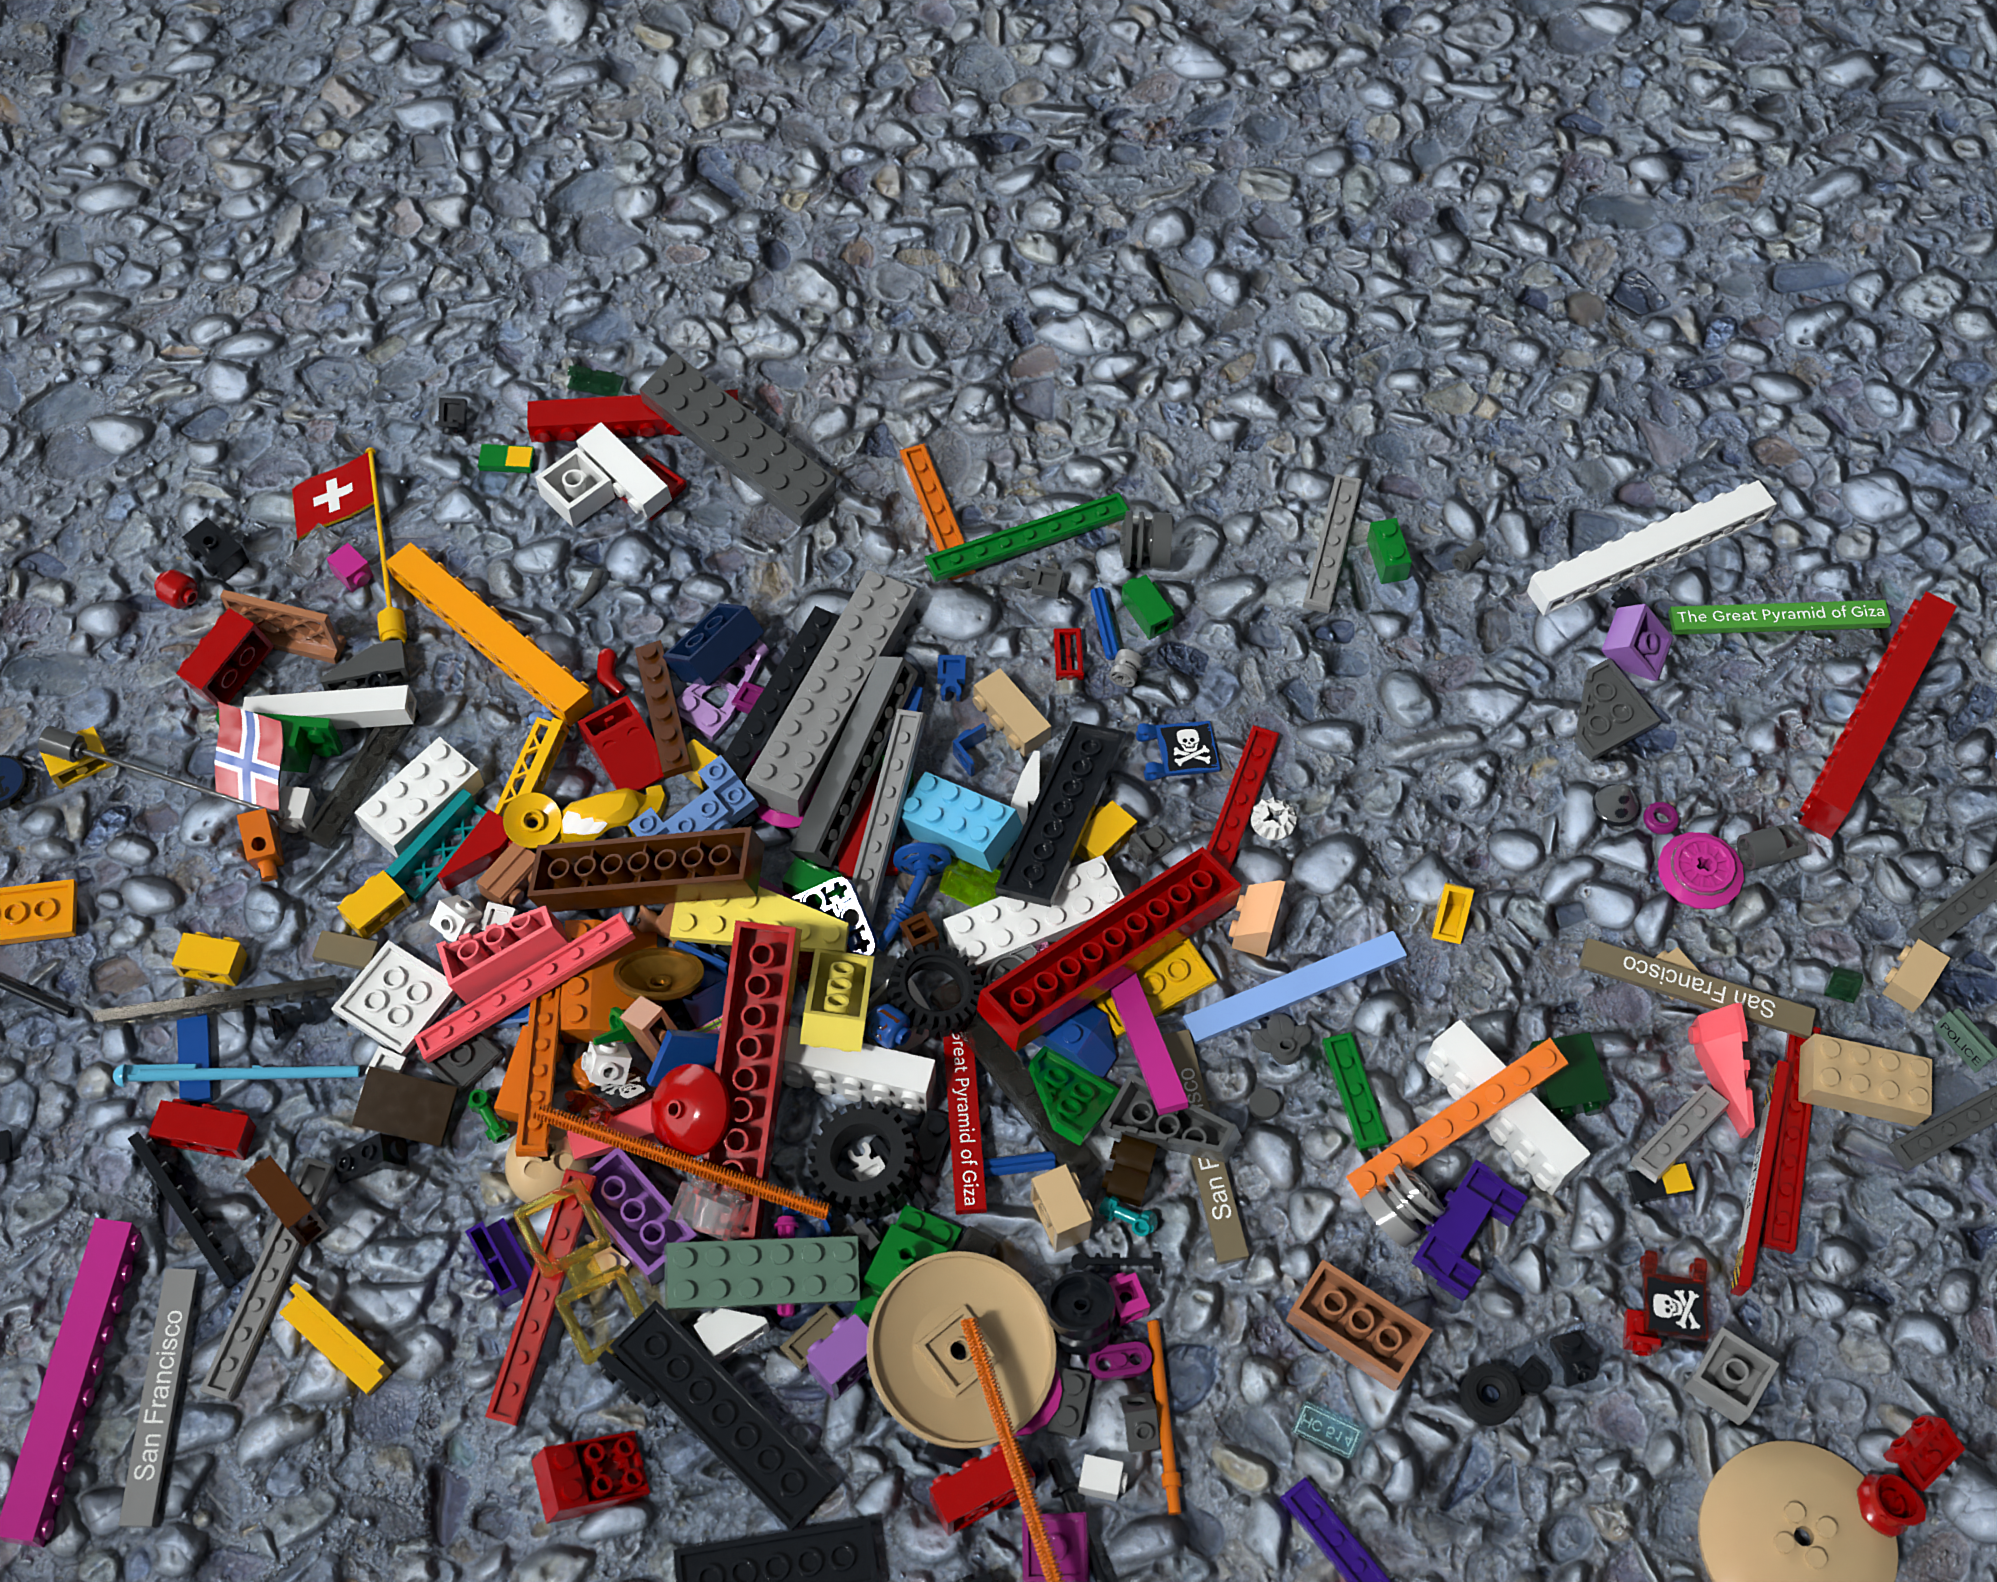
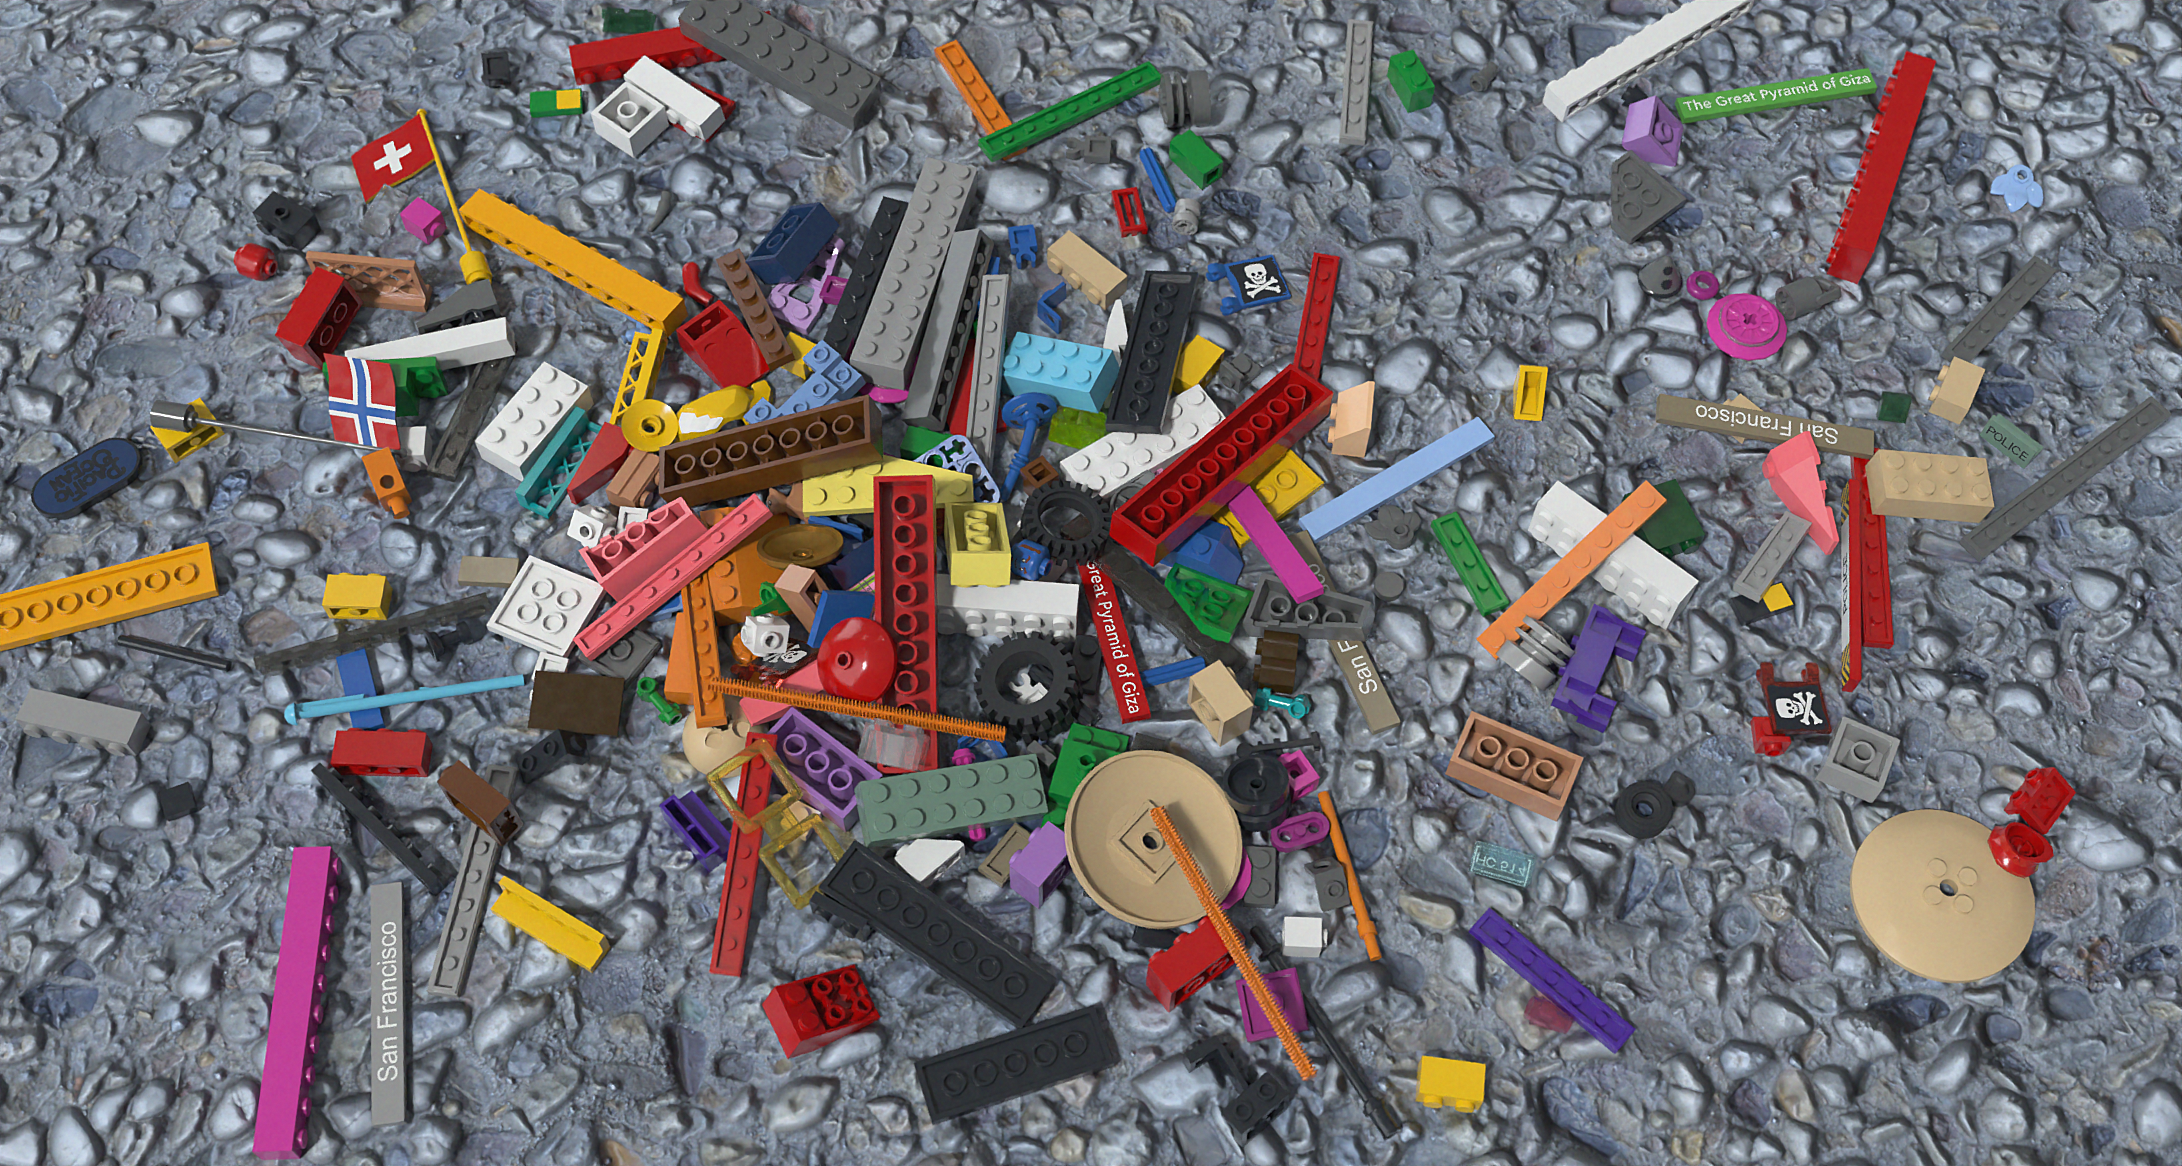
camera: 10 degrees left, 0 degrees up
yellow brick [337,870,411,939] -> none
white gear [1251,797,1297,840] -> none
black bracket [1550,1331,1596,1387] -> none

